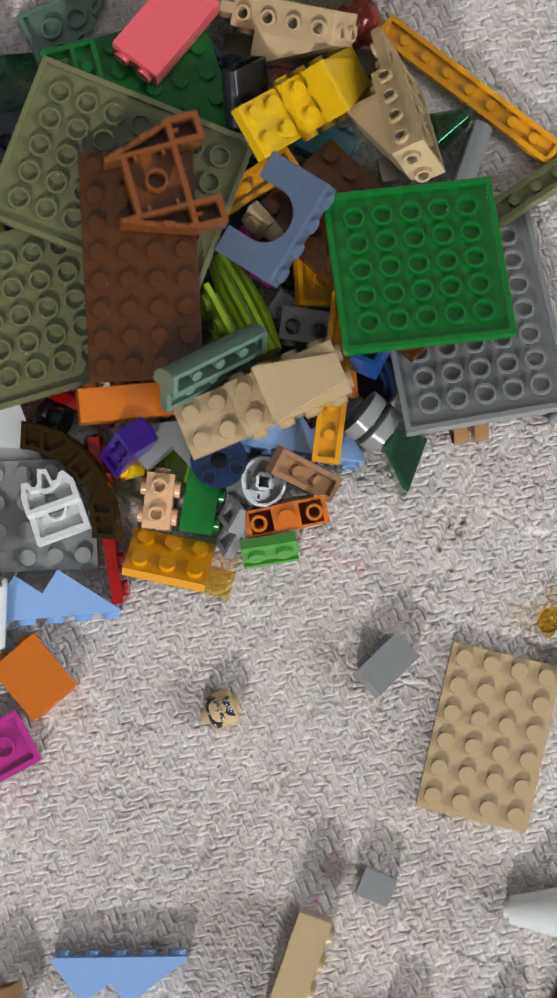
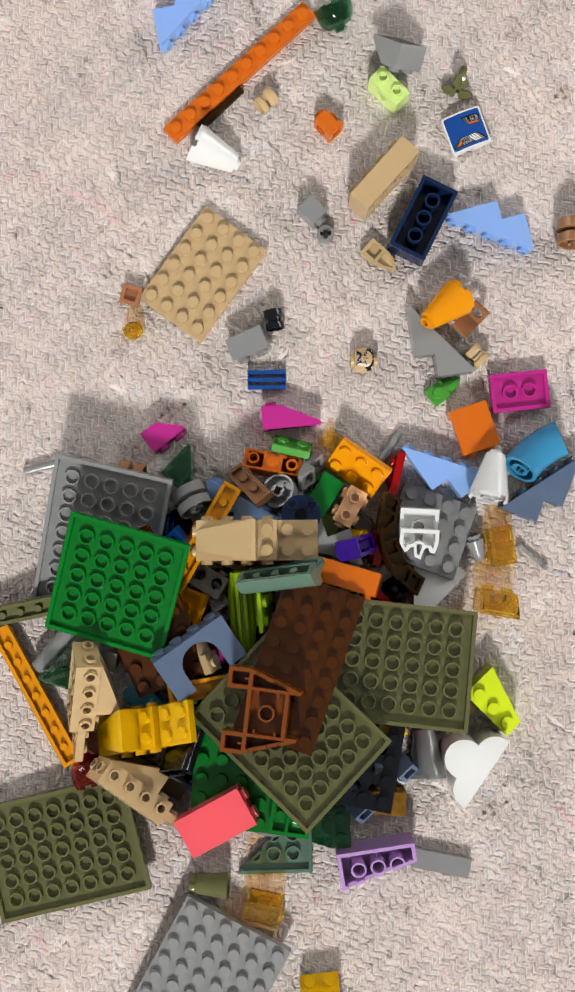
camera: 160 degrees left, 5 degrees up
none -> dark pink slope [140,422,187,454]
none -> blue tile [248,370,286,390]
none -> dark pink slope [261,402,321,432]
none -> black wheel [263,308,285,332]
none -> light grey bush [317,225,334,244]
none -> tan plate [360,238,396,271]
none -> light grey bar [378,430,403,463]
none -> dark blue brick [387,175,458,267]
none -> light grey slope [405,305,475,379]
none -> light orange cone [420,279,475,329]
none -> bright green plate [424,376,460,407]
none -> medium nougat bracket [452,300,490,338]
none -> tan wheel [463,342,491,369]

